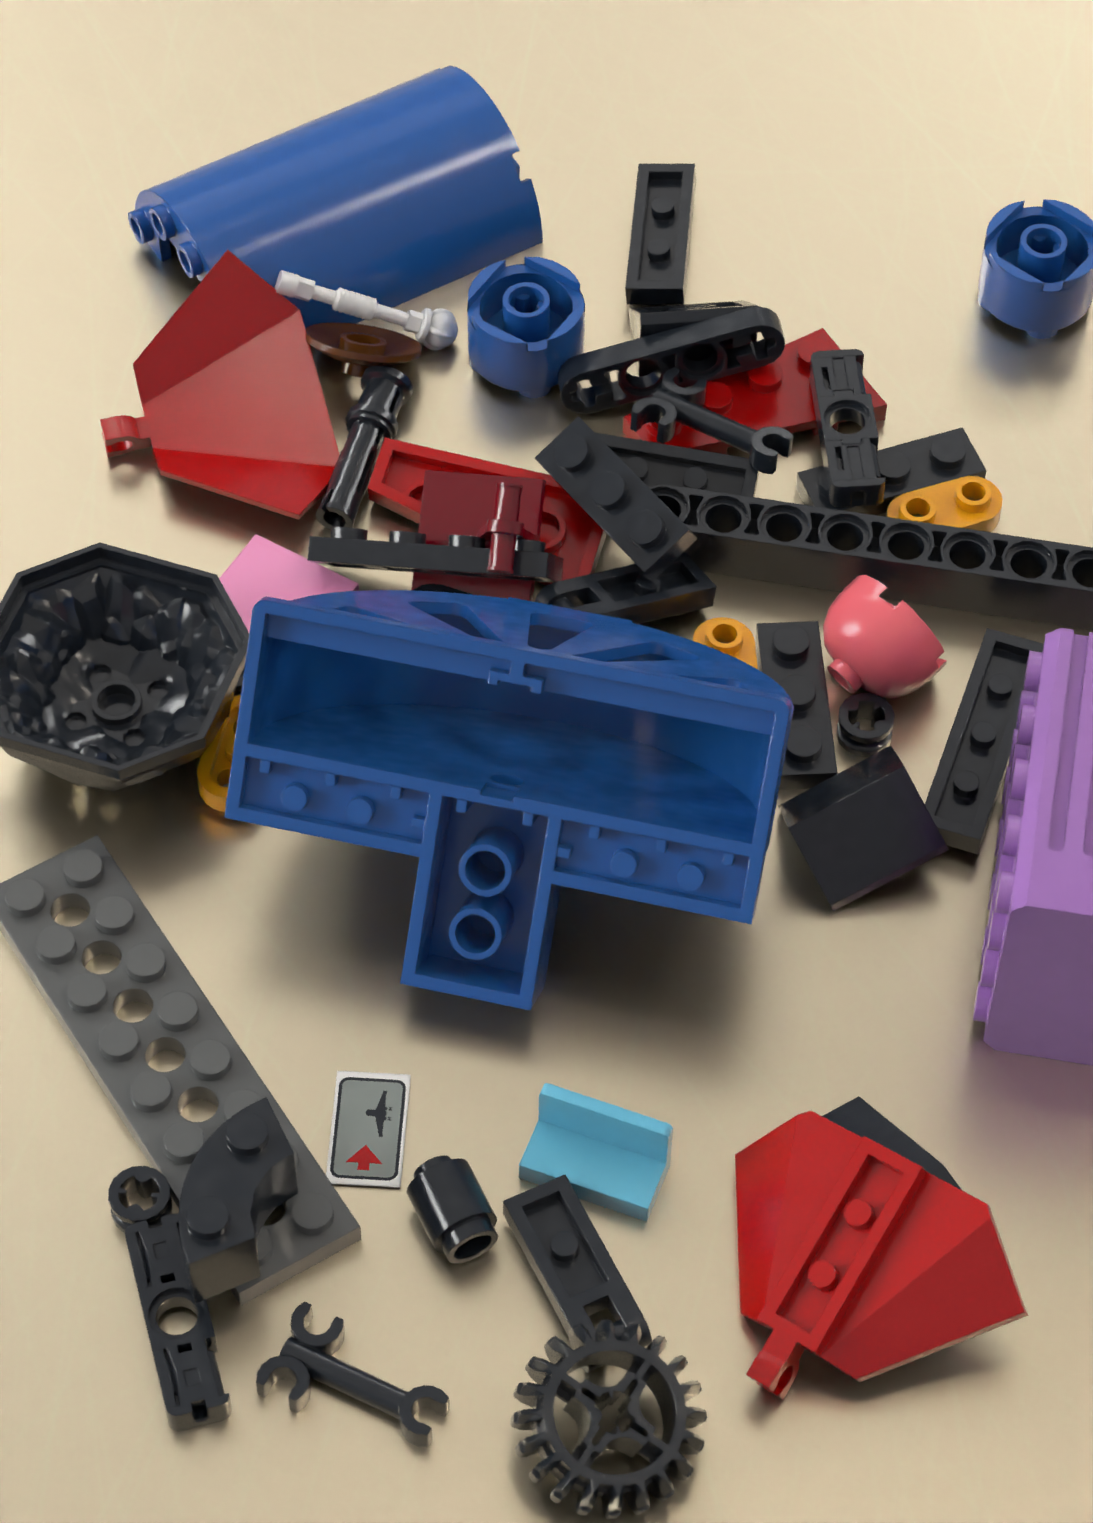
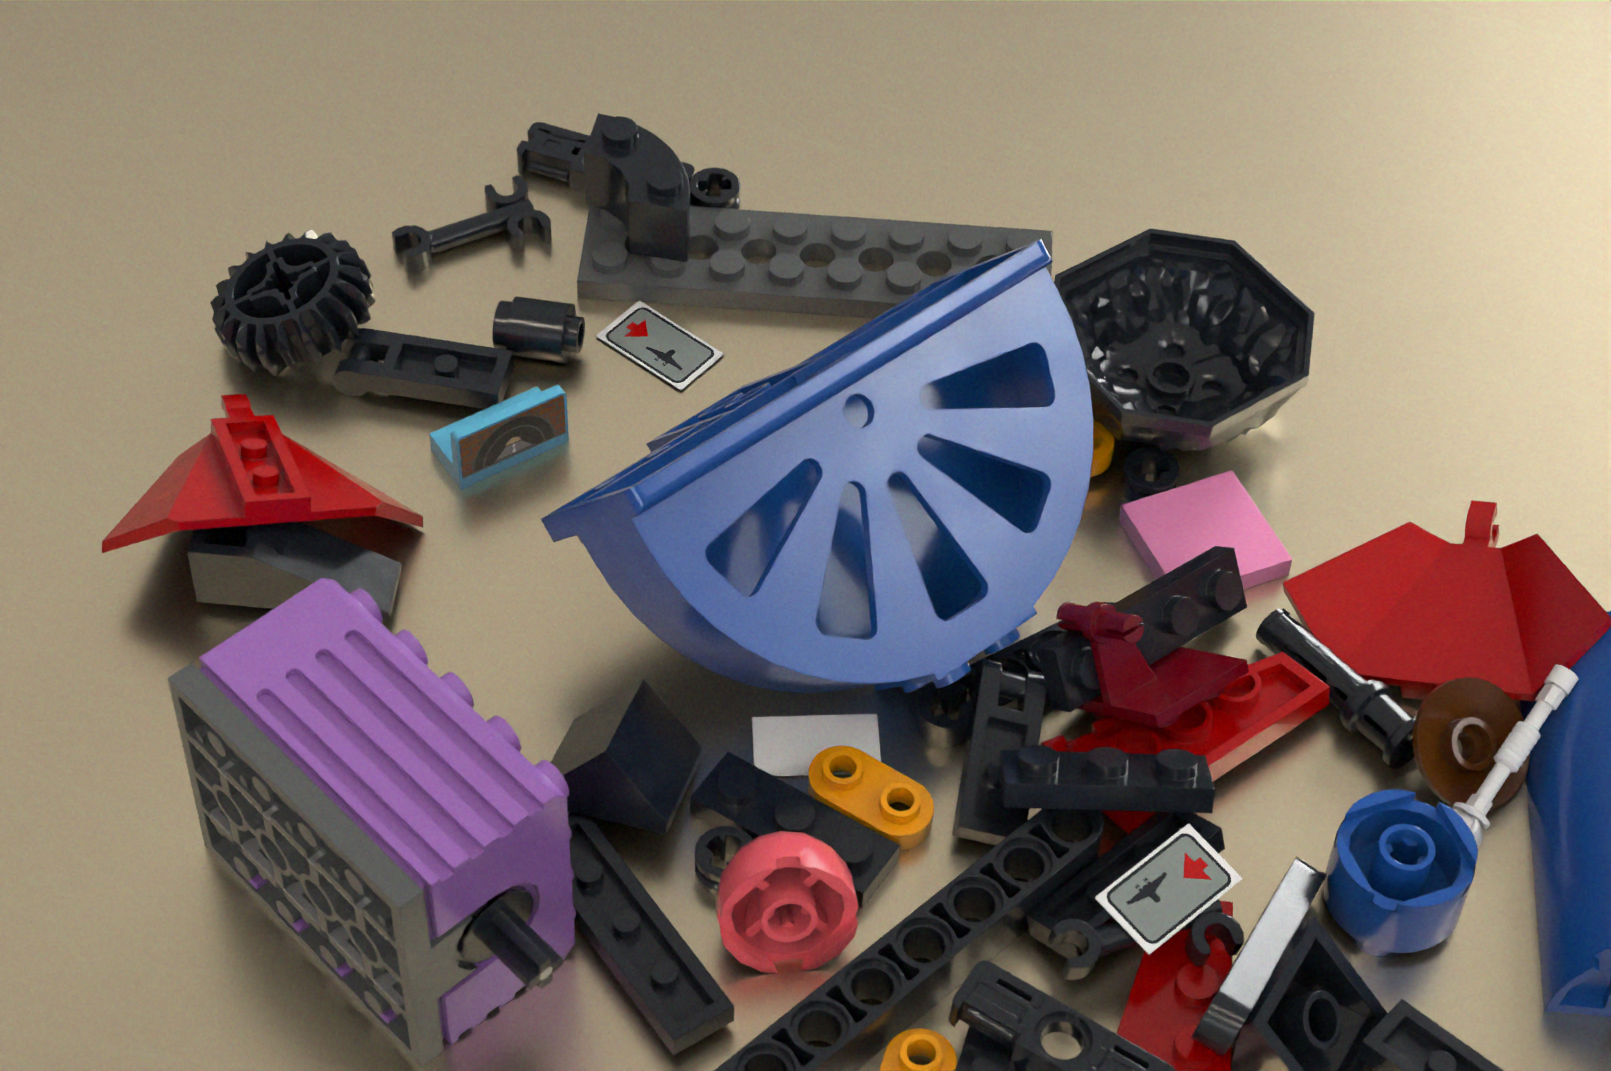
camera: 125 degrees right, 5 degrees down
none -> sticker [1095,823,1243,955]

